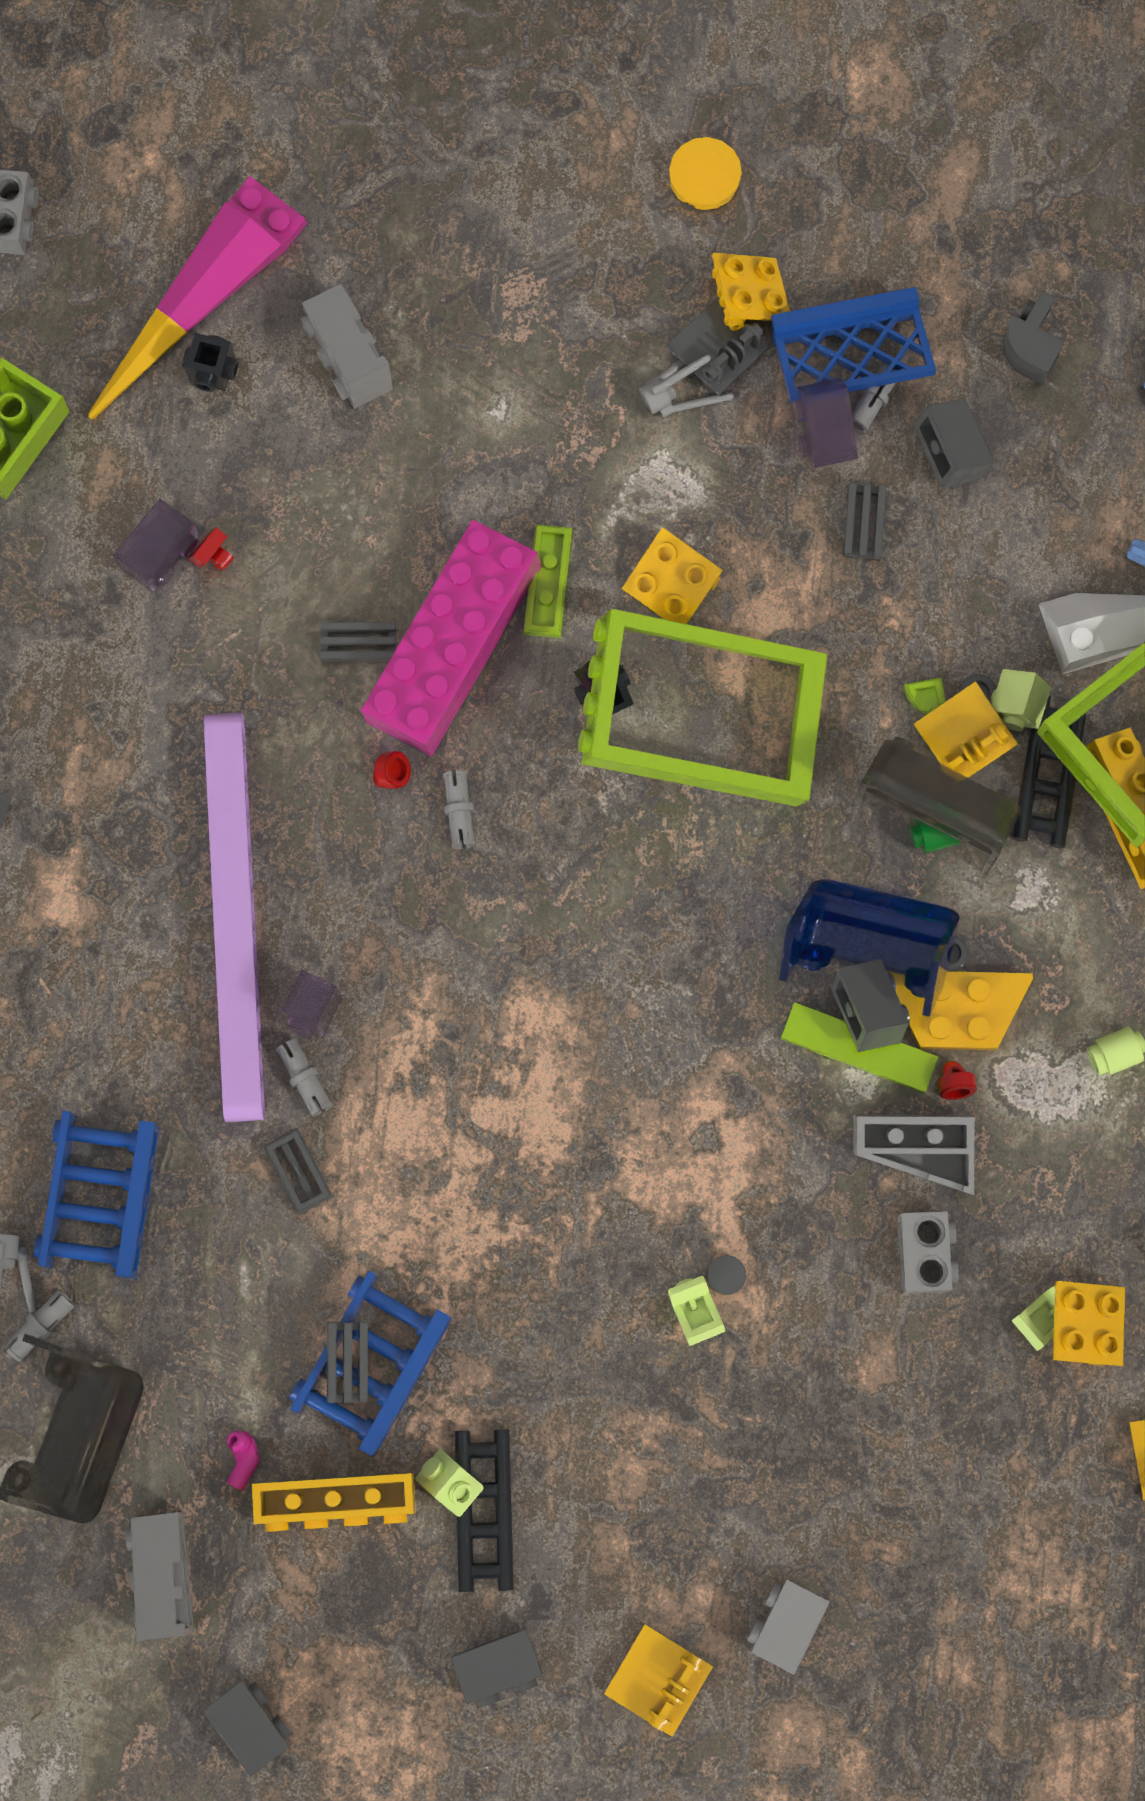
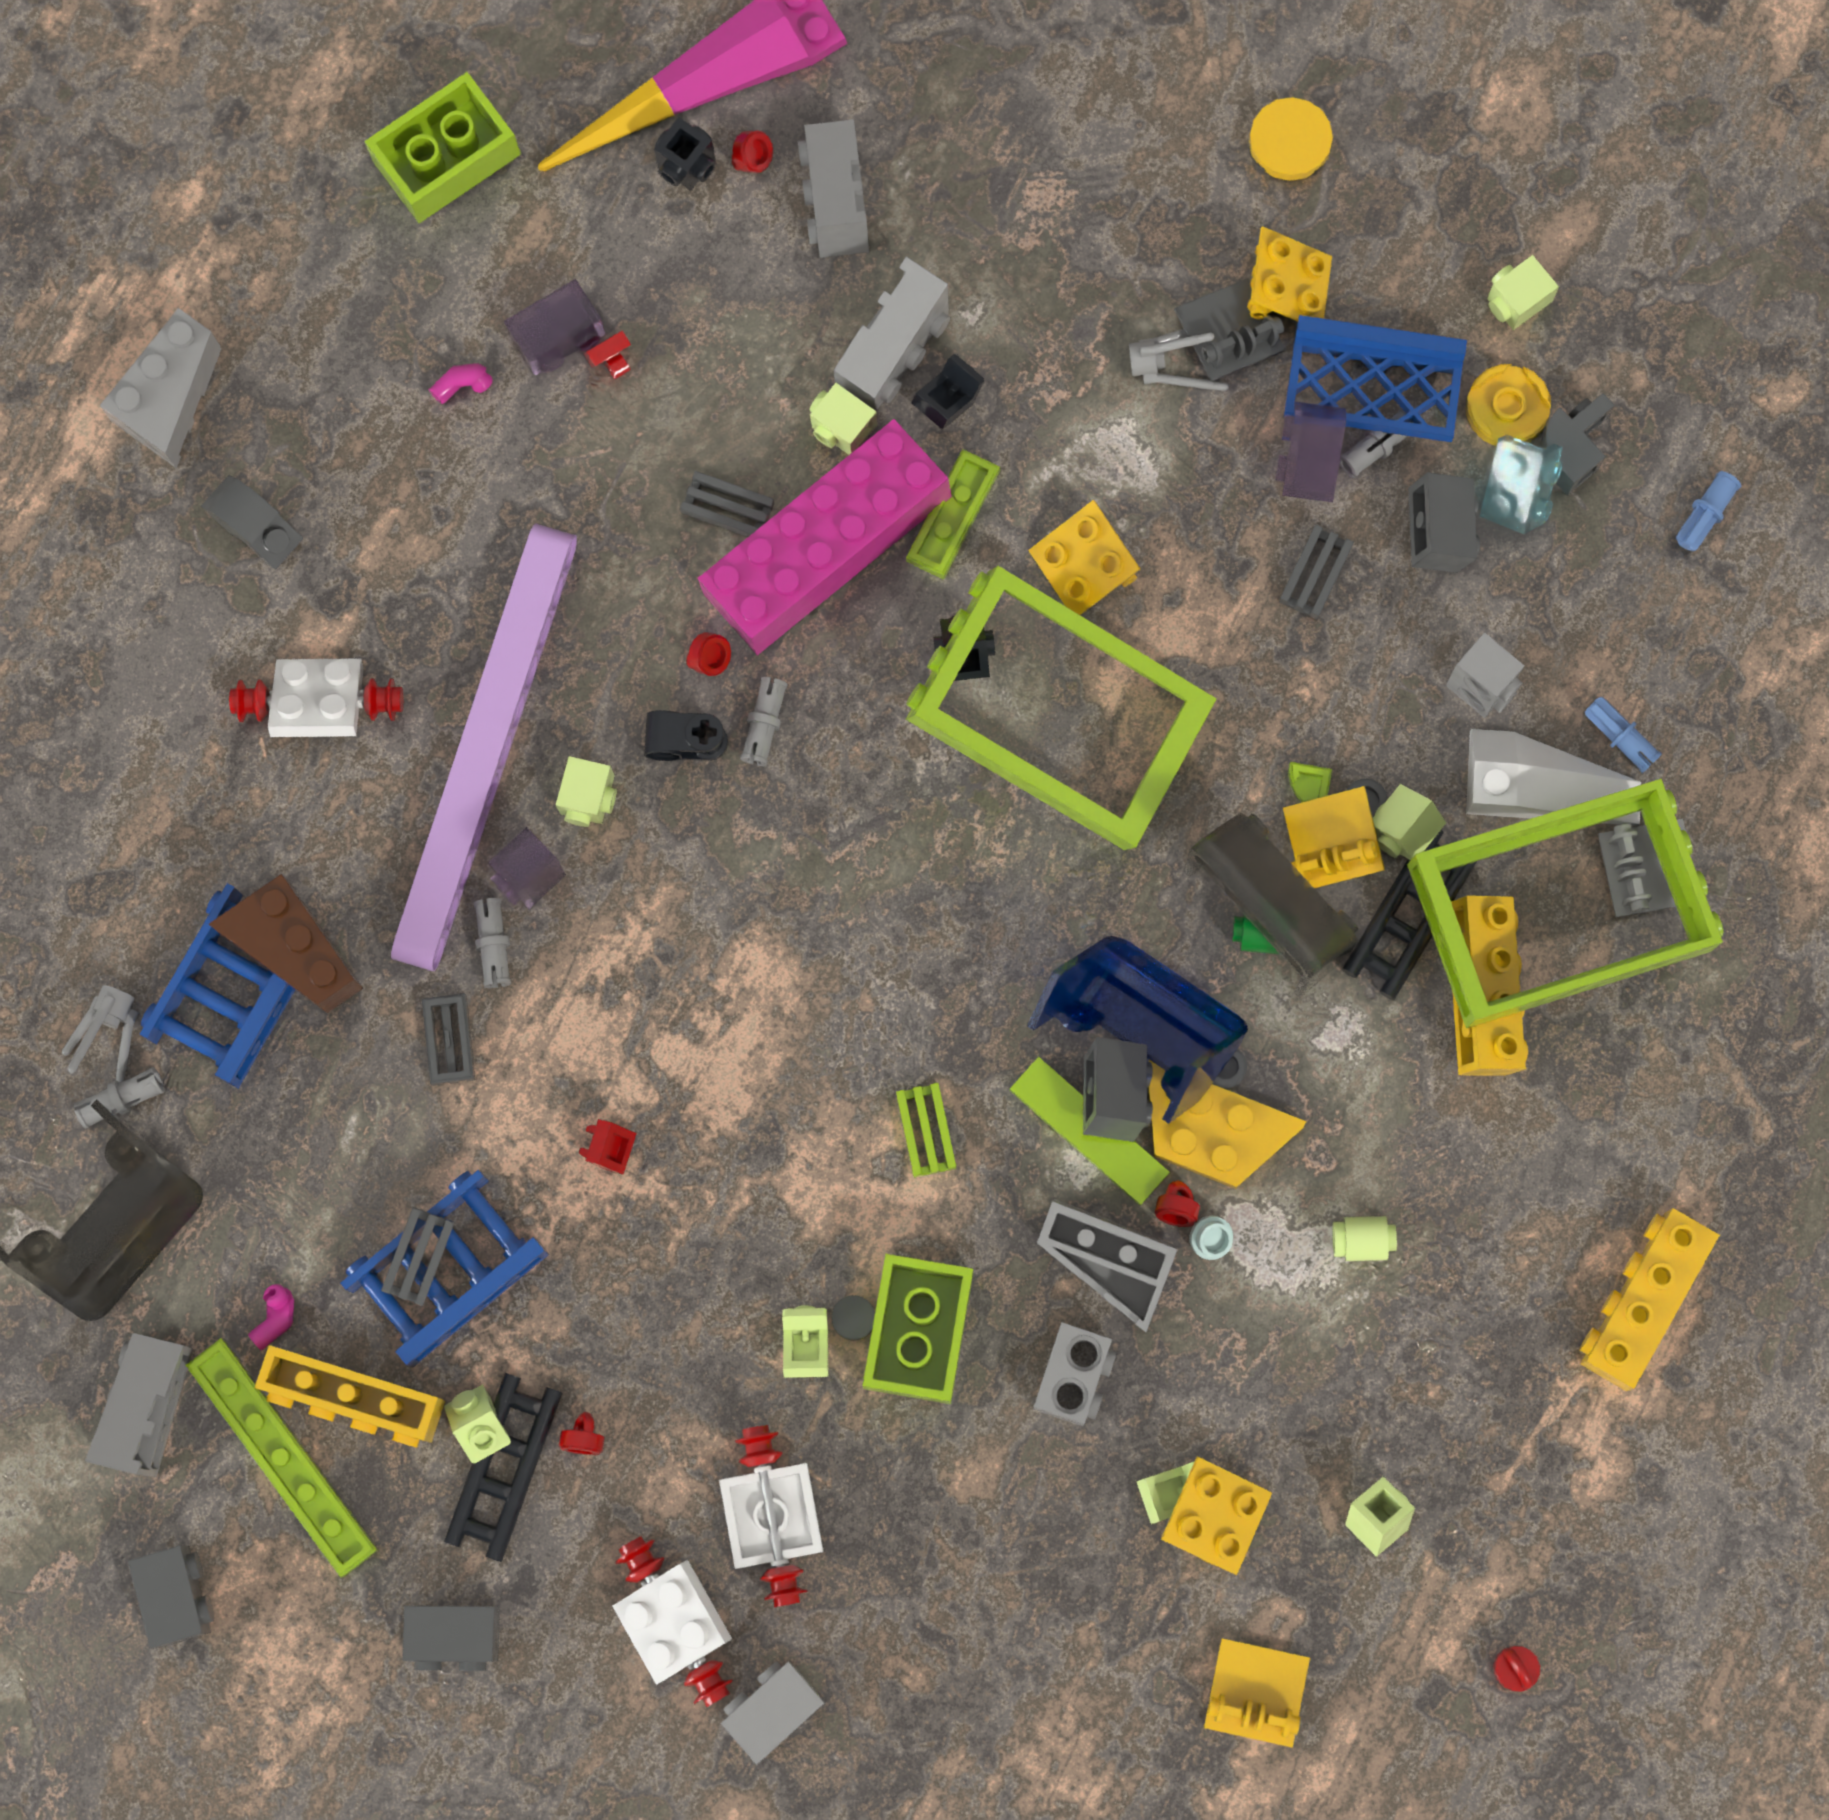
camera: 25 degrees right, 0 degrees up
yellow hinge [604,1624,713,1737] -> none
none -> lime tile [186,1338,379,1578]
none -> reddish brown wedge [209,874,363,1013]
none -> white plate [229,659,404,737]
none -> dark pink arm [428,363,493,405]
none -> yellowish green brick [556,756,617,827]
none -> red tile [559,1412,605,1455]
none -> red tile [578,1119,637,1175]
none -> white plate [613,1536,733,1707]
none -> black piece [644,710,728,761]
none -> white plate [719,1425,824,1608]
none -> red tile [731,130,773,173]
none -> yellowish green brick [810,383,877,455]
none -> light grey wedge [834,256,951,411]
none -> lime brick [862,1254,973,1404]
none -> lime tile [896,1083,957,1178]
none -> black bracket [911,354,984,430]
none -> light aqua plate [1190,1215,1233,1260]
none -> light grey brick [1446,632,1525,718]
none -> yellow tile [1466,364,1551,448]
none -> clear light blue bracket [1480,434,1563,534]
none -> yellowish green brick [1487,255,1559,330]

